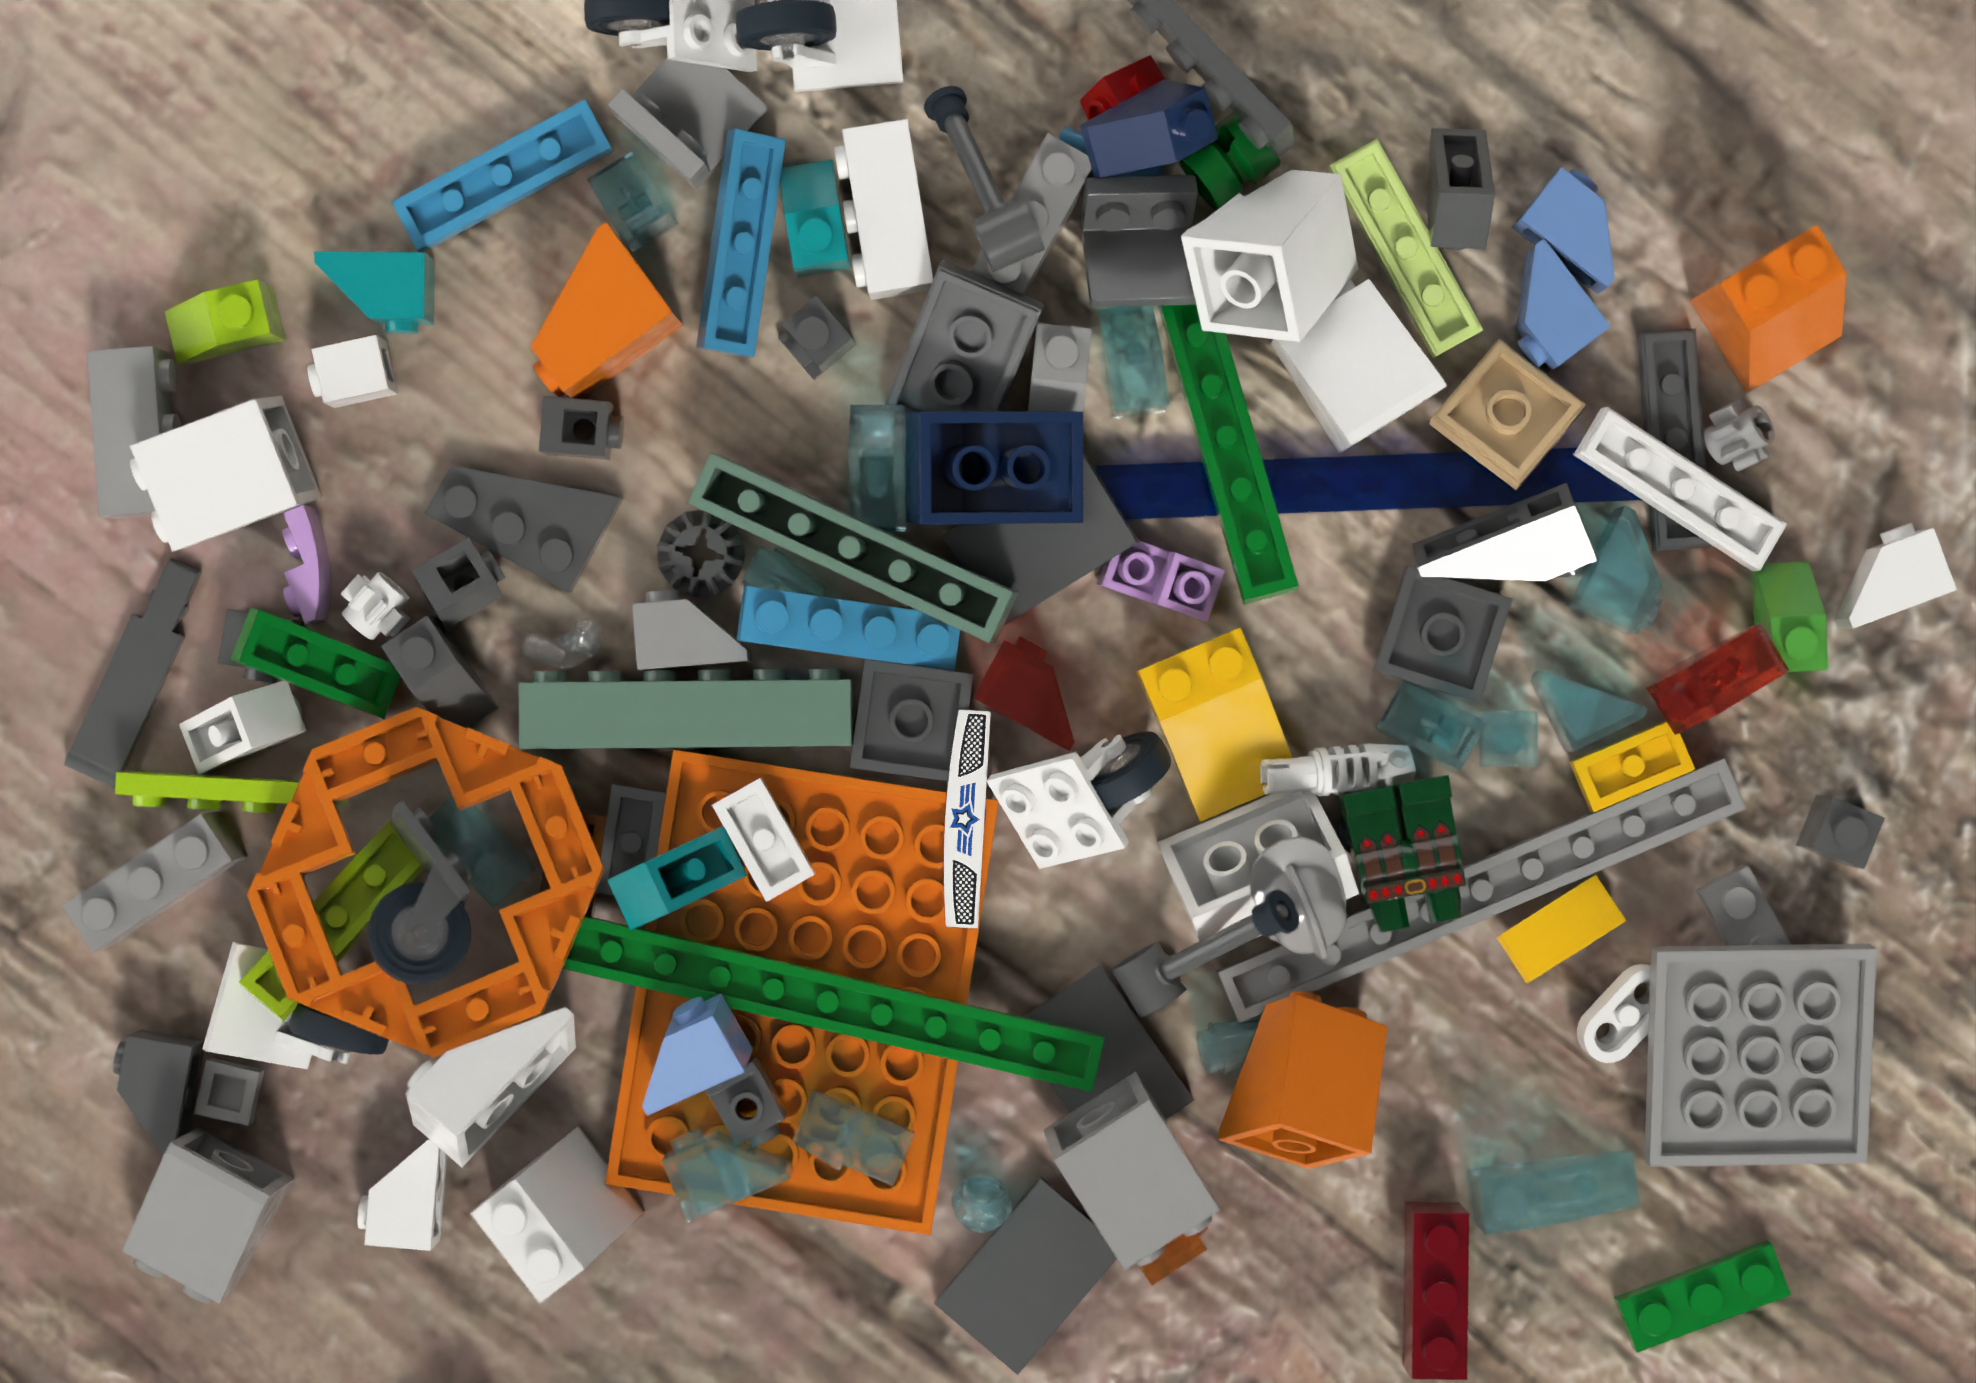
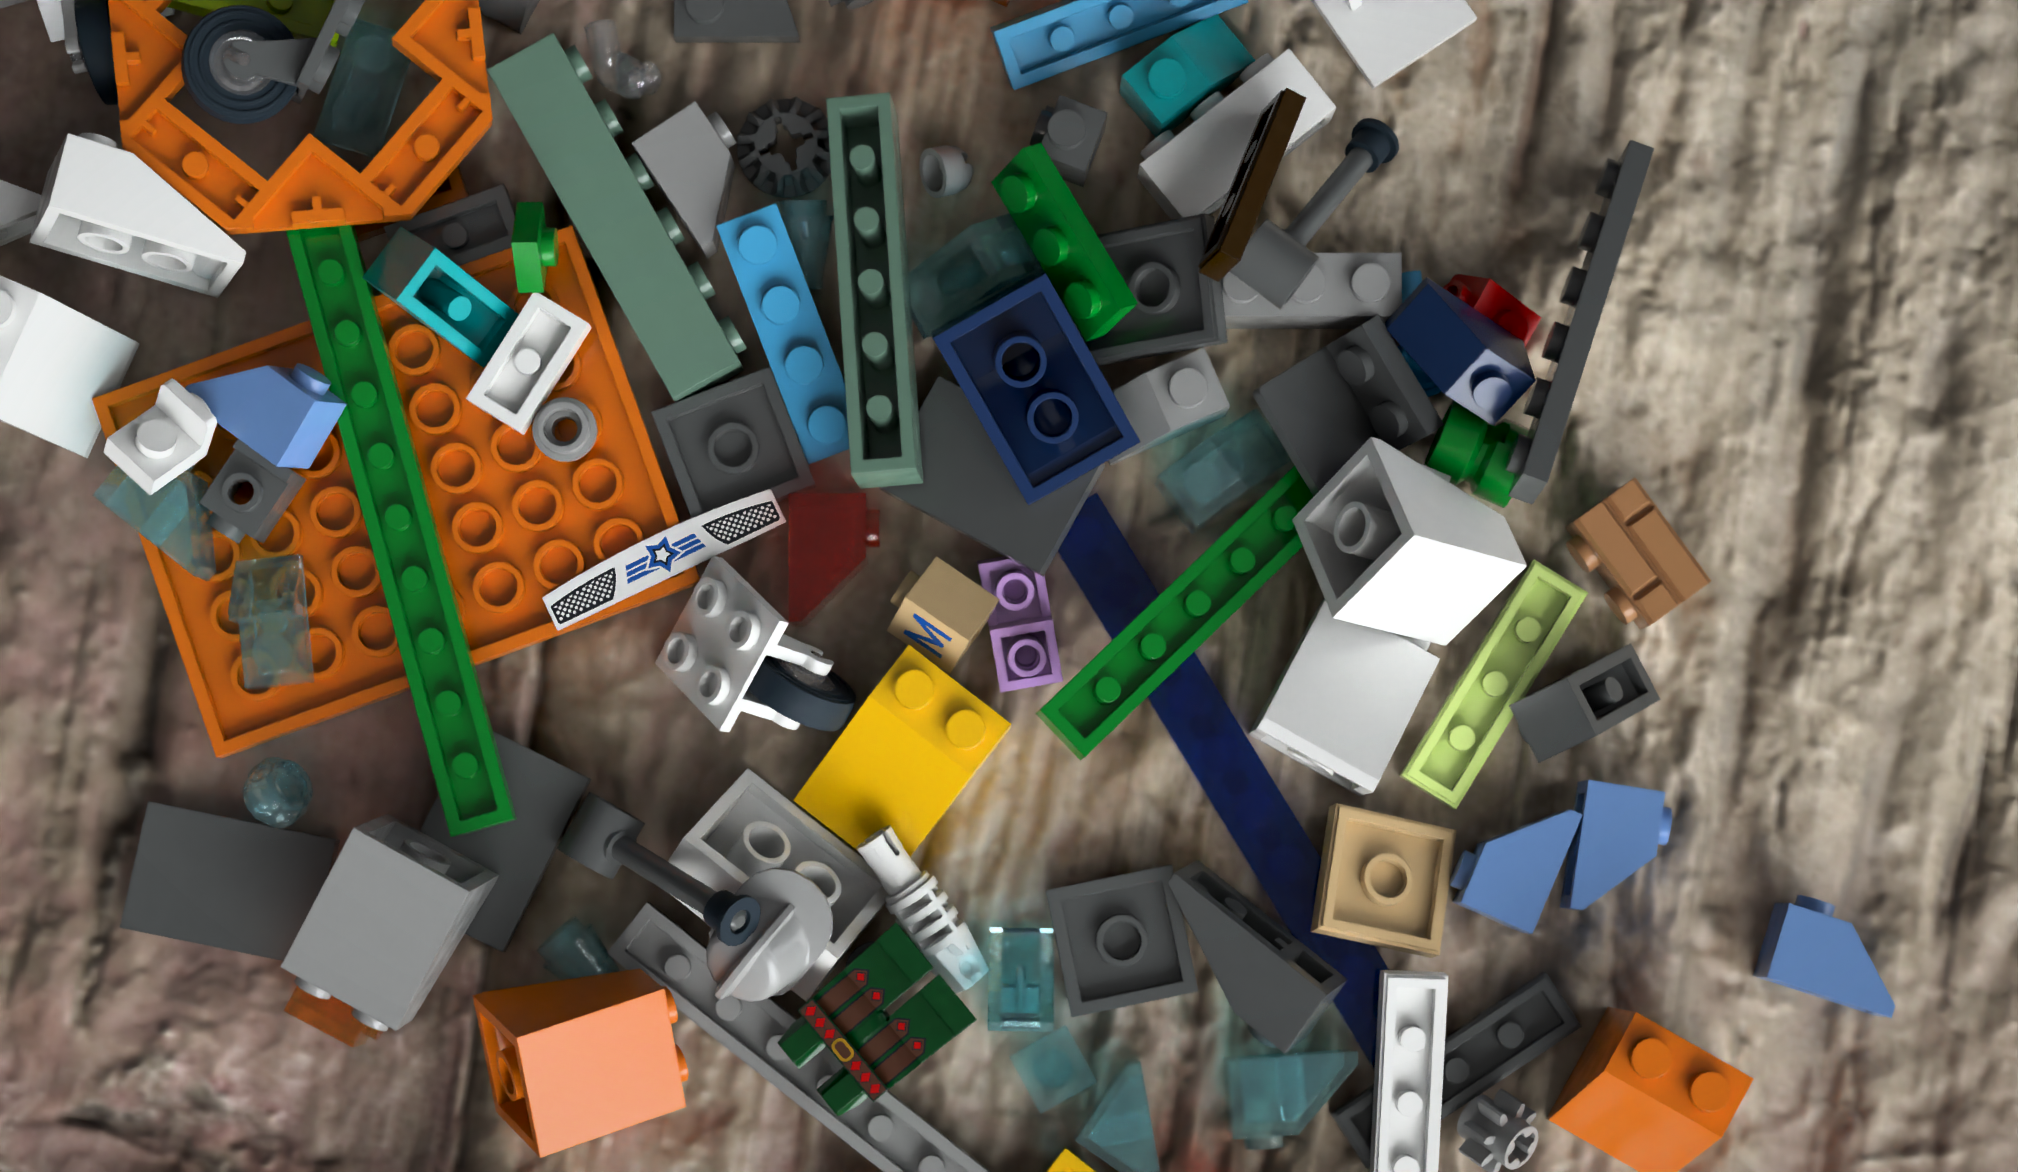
camera: 60 degrees right, 5 degrees down
none -> white bracket [103,378,217,495]
none -> green plate [511,202,559,293]
none -> light grey plate [532,397,598,462]
none -> tan brick [887,556,1000,674]
none -> light grey hinge [919,145,974,198]
none -> green plate [991,143,1138,342]
none -> dark brown tile [1198,88,1306,282]
none -> medium nougat brick [1565,478,1711,630]
none -> medium blue slope [1753,895,1895,1018]

